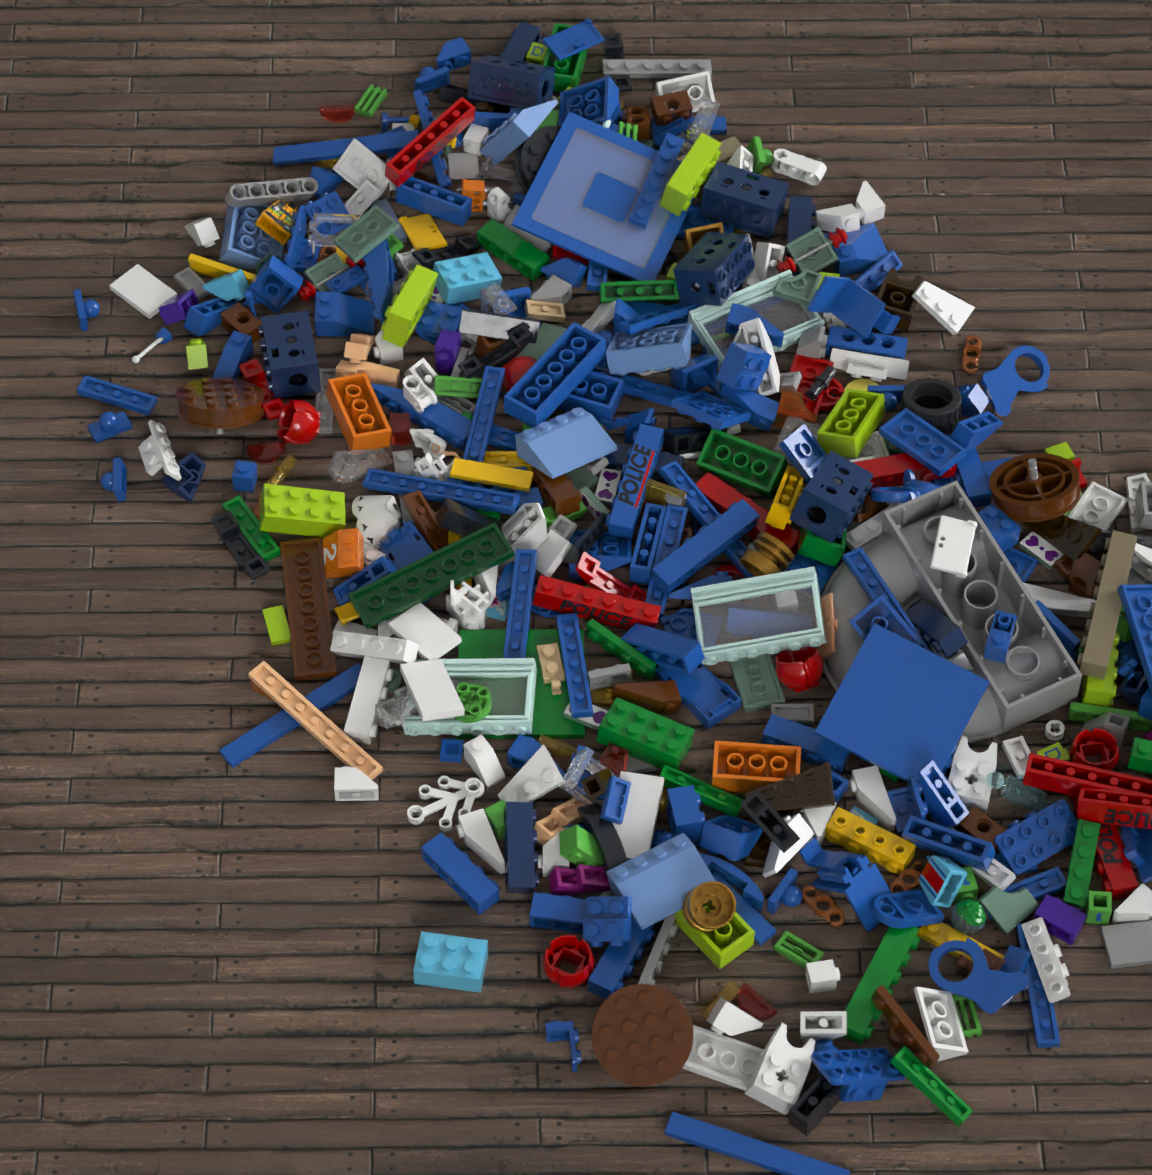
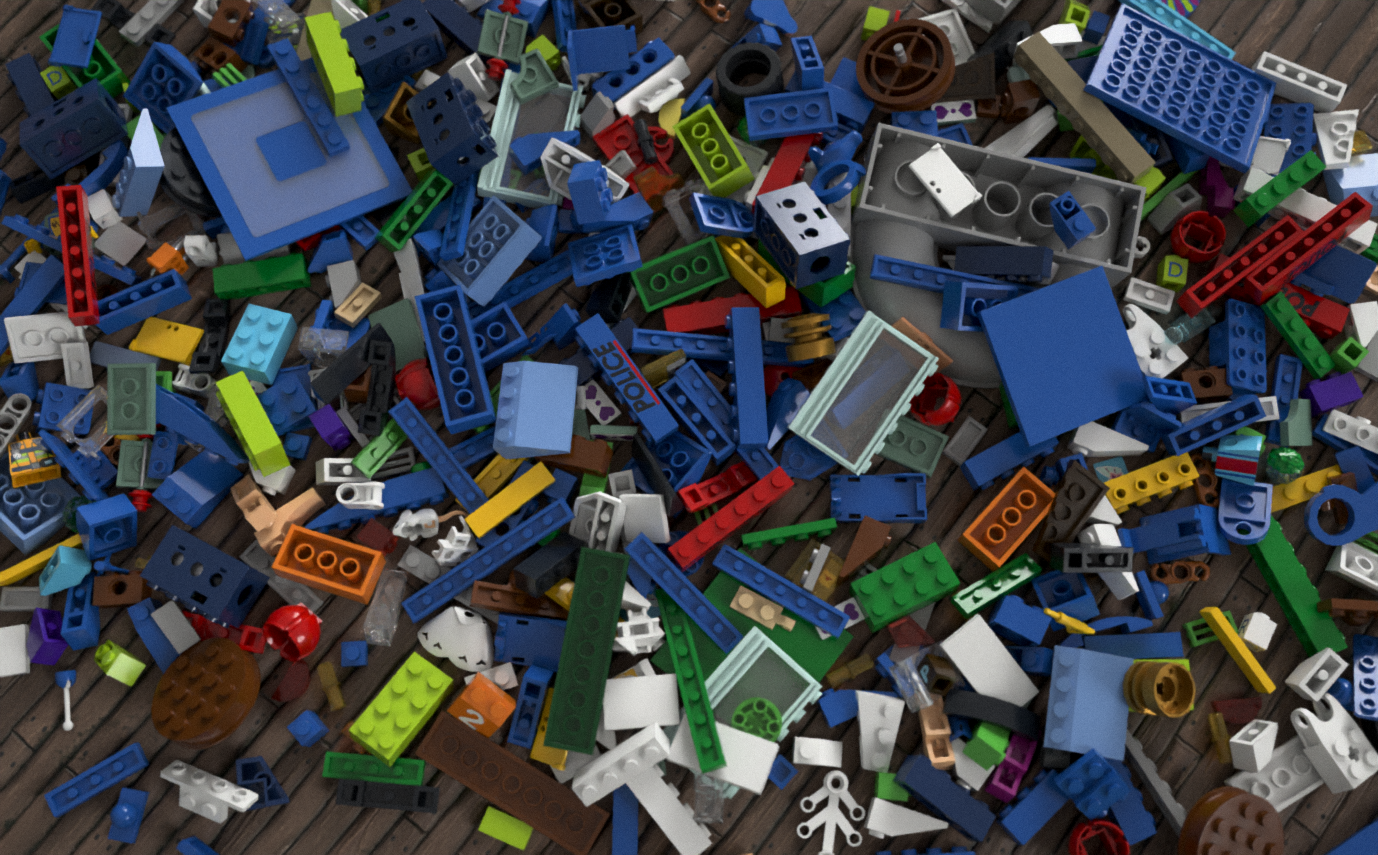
camera: 50 degrees left, 20 degrees up
blue plate [600,776,631,825] -> none
blue brick [621,623,705,674] -> none
none -> light grey tile [150,600,201,654]
none -> blue plate [283,432,312,461]
none -> blue plate [341,641,368,668]
none -> green plate [655,588,727,774]
none -> yellow hand [1043,608,1095,634]
none -> yellow tile [1199,607,1276,694]

